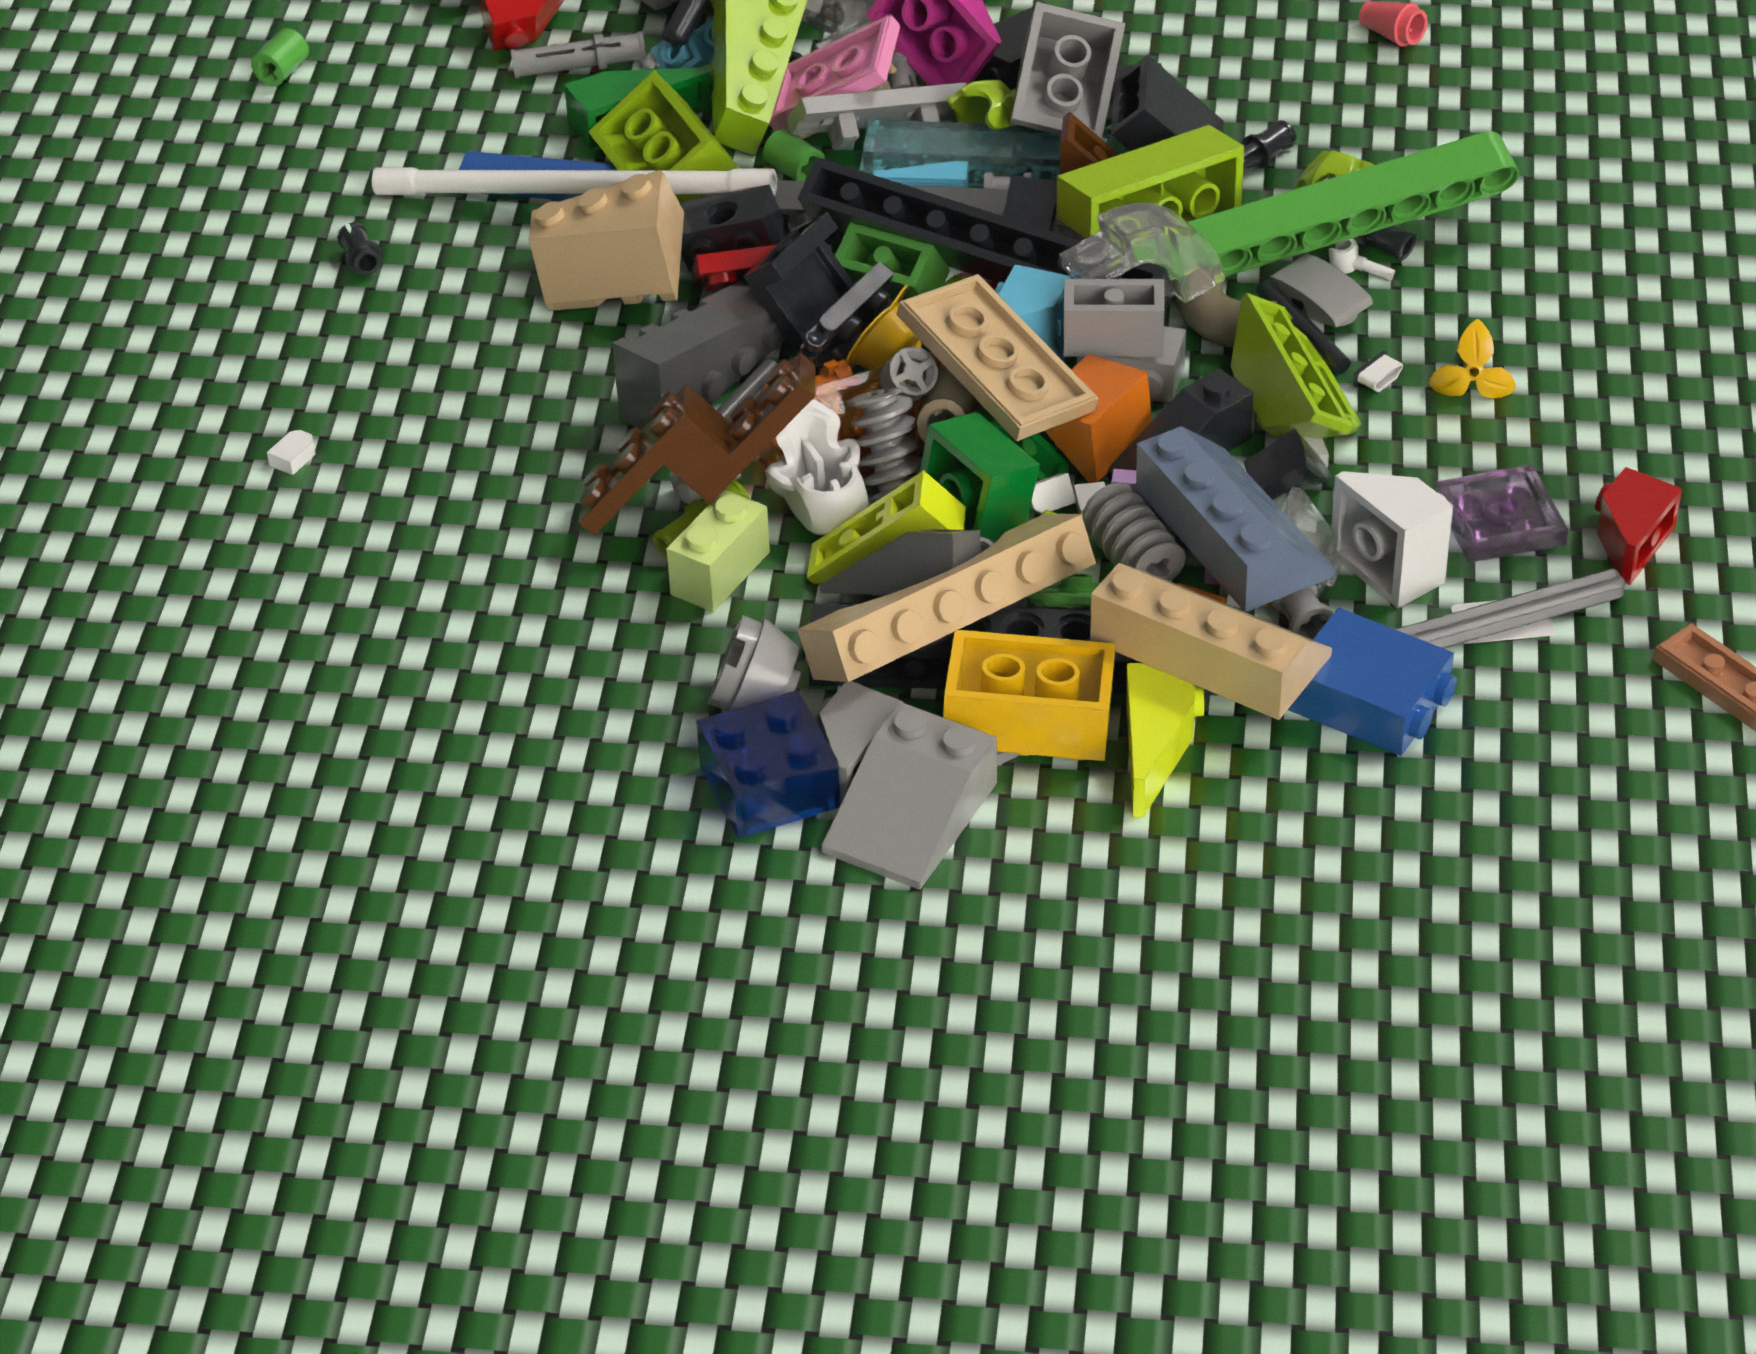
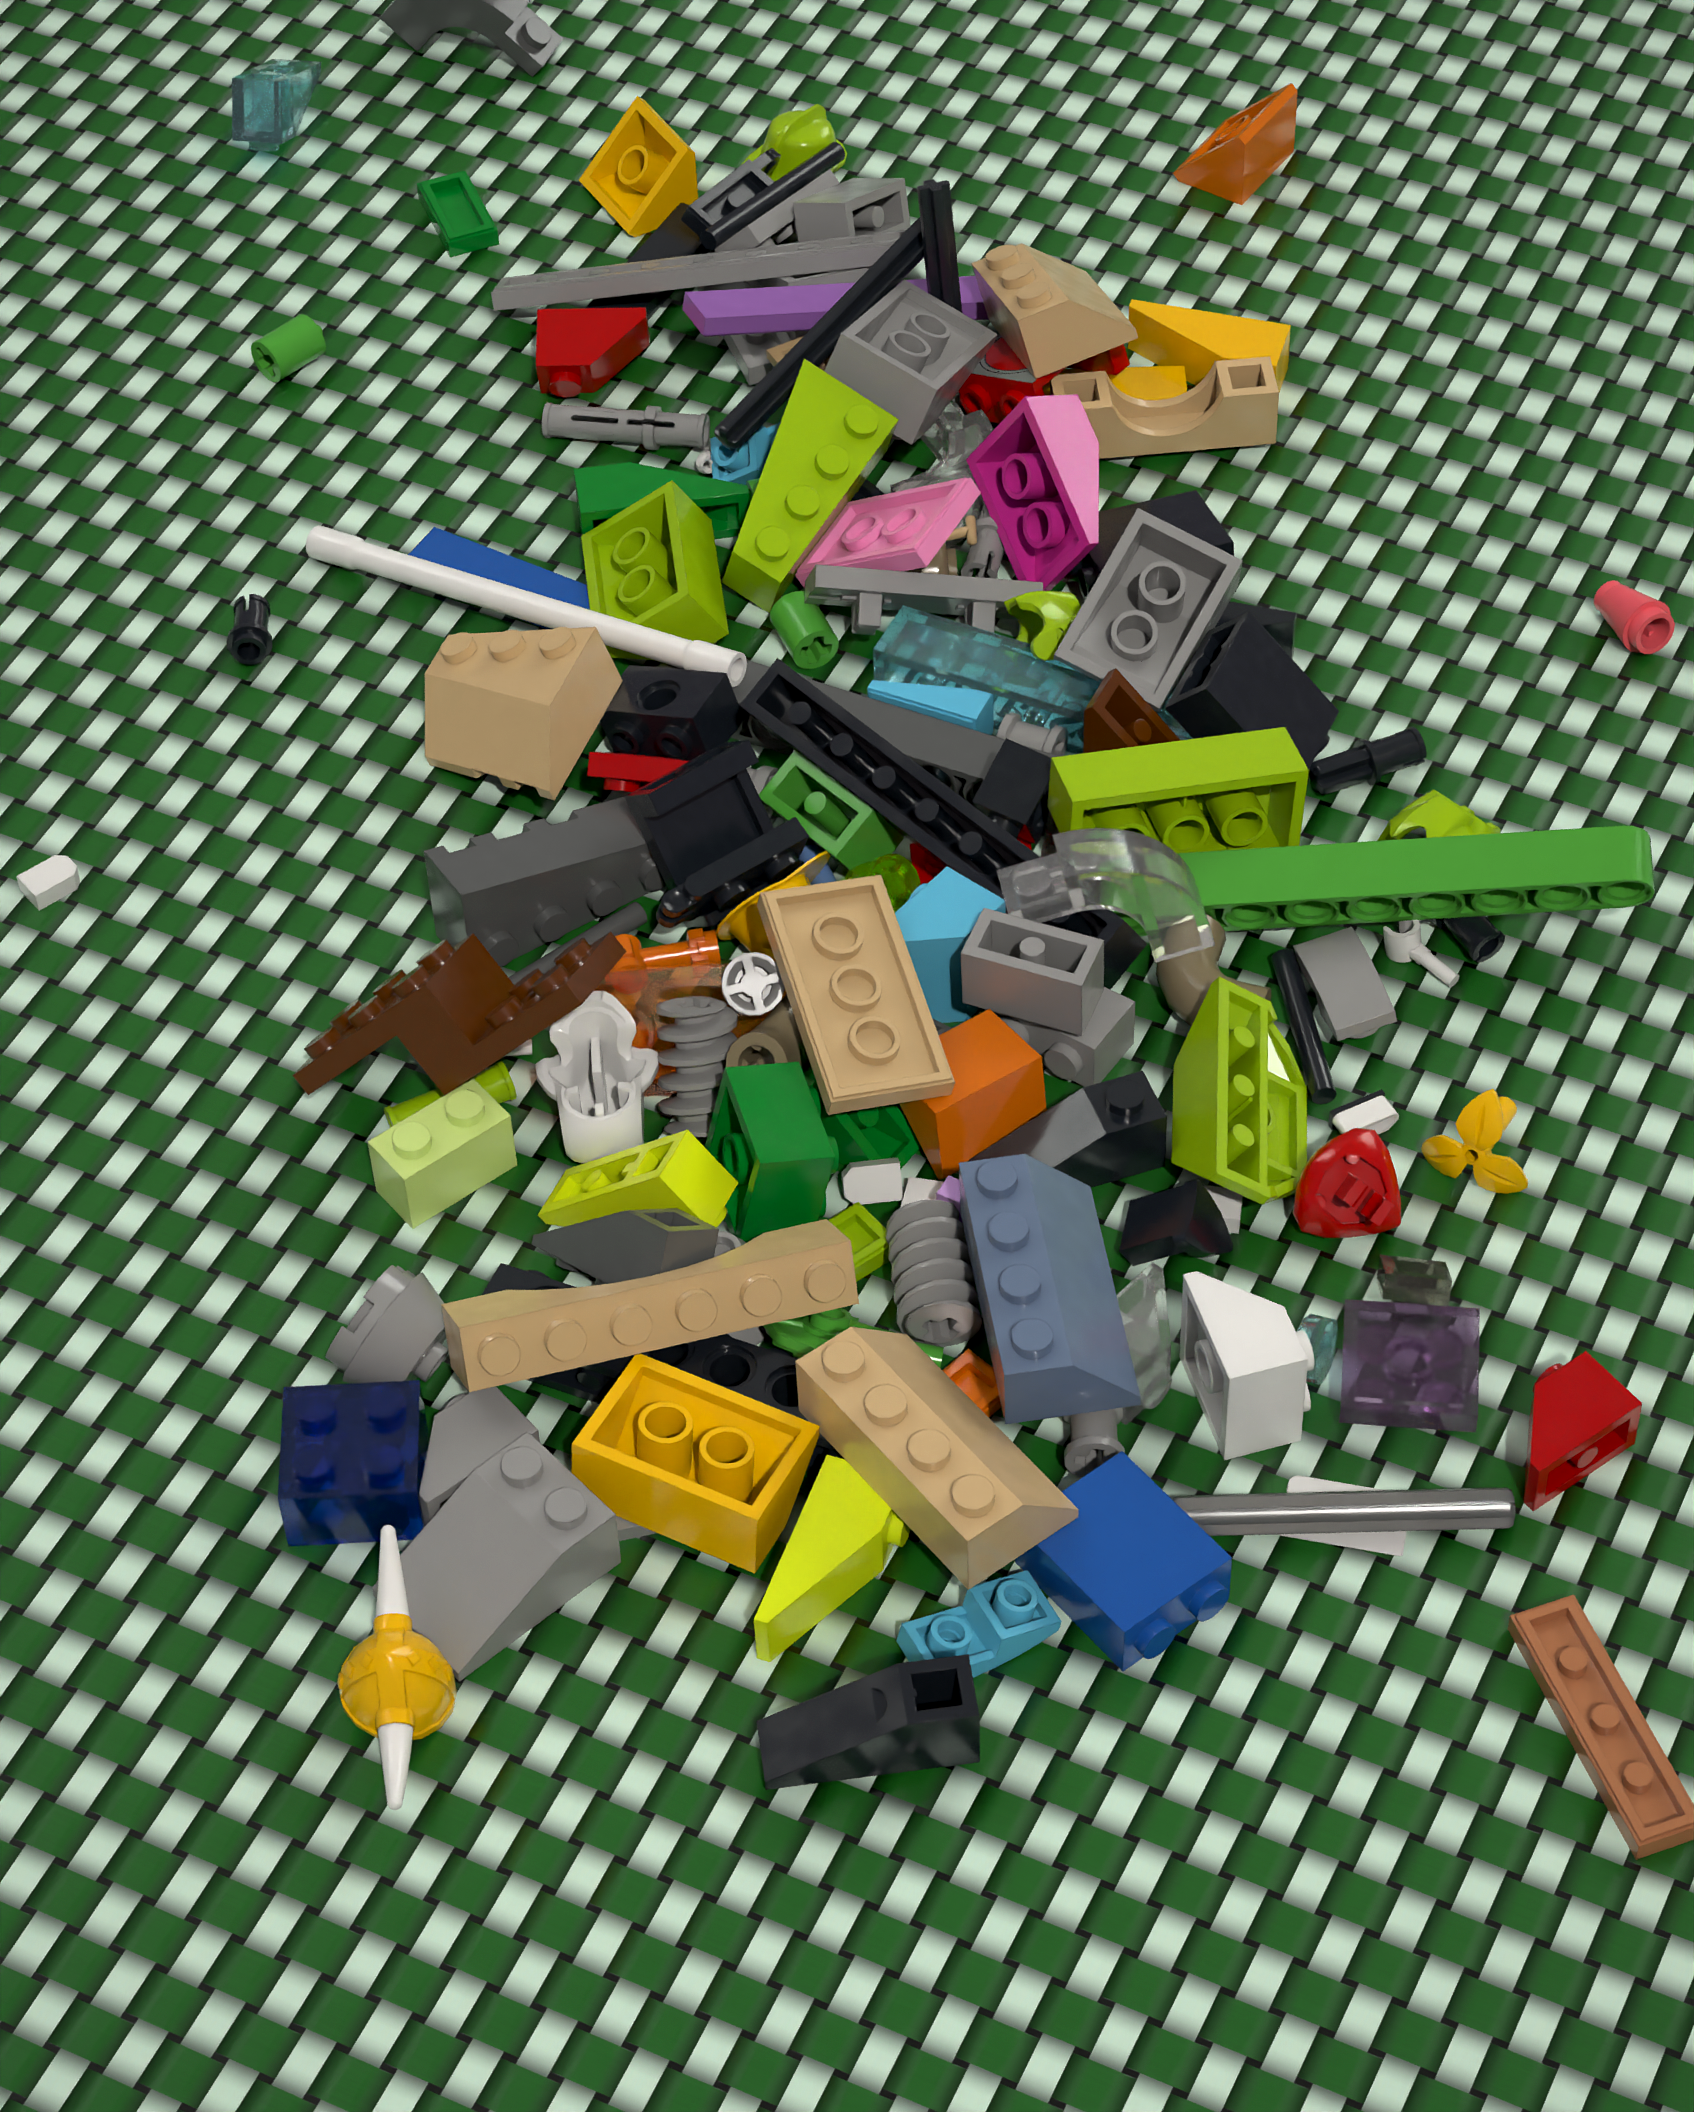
camera: 20 degrees right, 5 degrees up
none -> yellow helmet [337,1525,457,1810]
none -> black slope [757,1654,980,1790]
none -> medium azure slope [896,1570,1062,1678]
none -> red piece [1293,1128,1401,1238]
none -> clear smoke plate [1376,1255,1452,1312]

